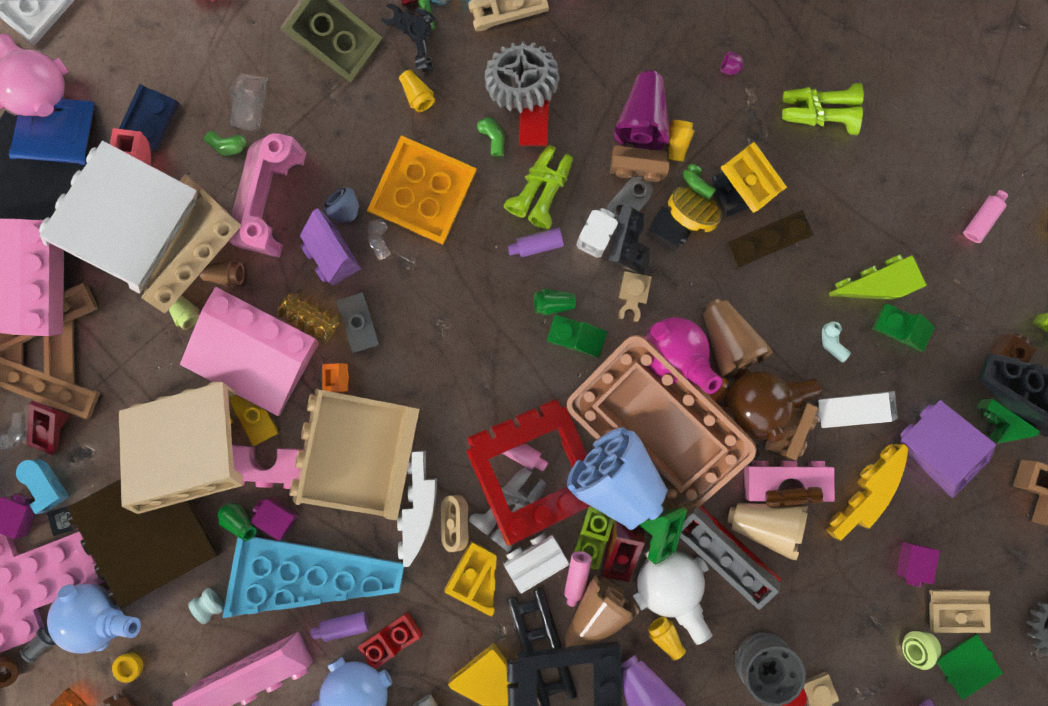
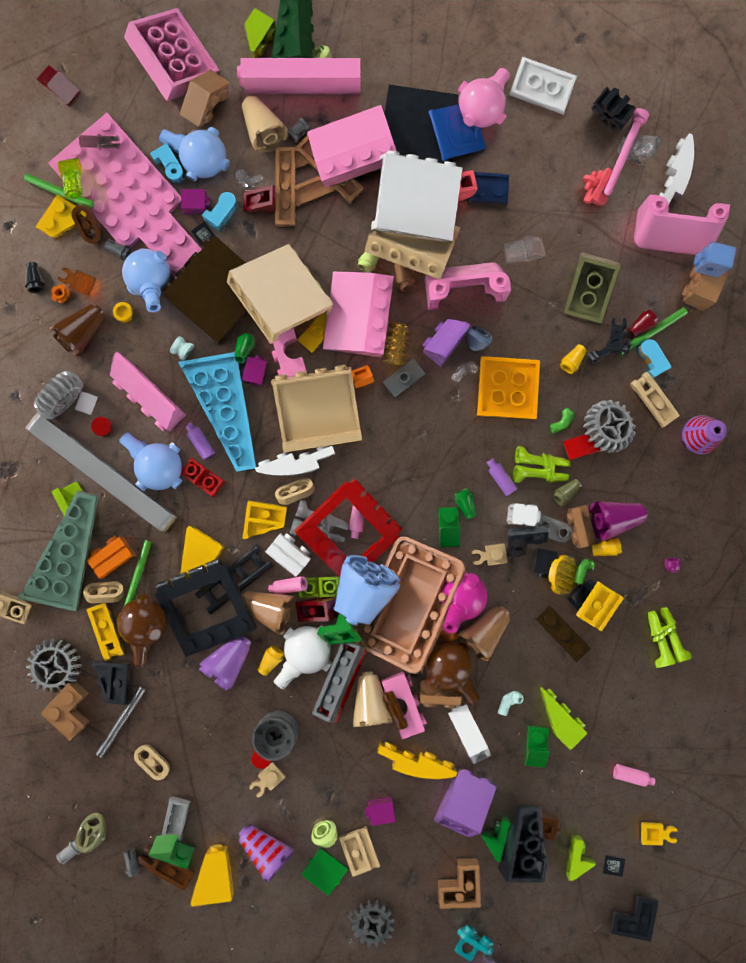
camera: 65 degrees right, 0 degrees up
bright green arm [204,130,247,156] -> none
none -> olive cone [553,479,582,507]

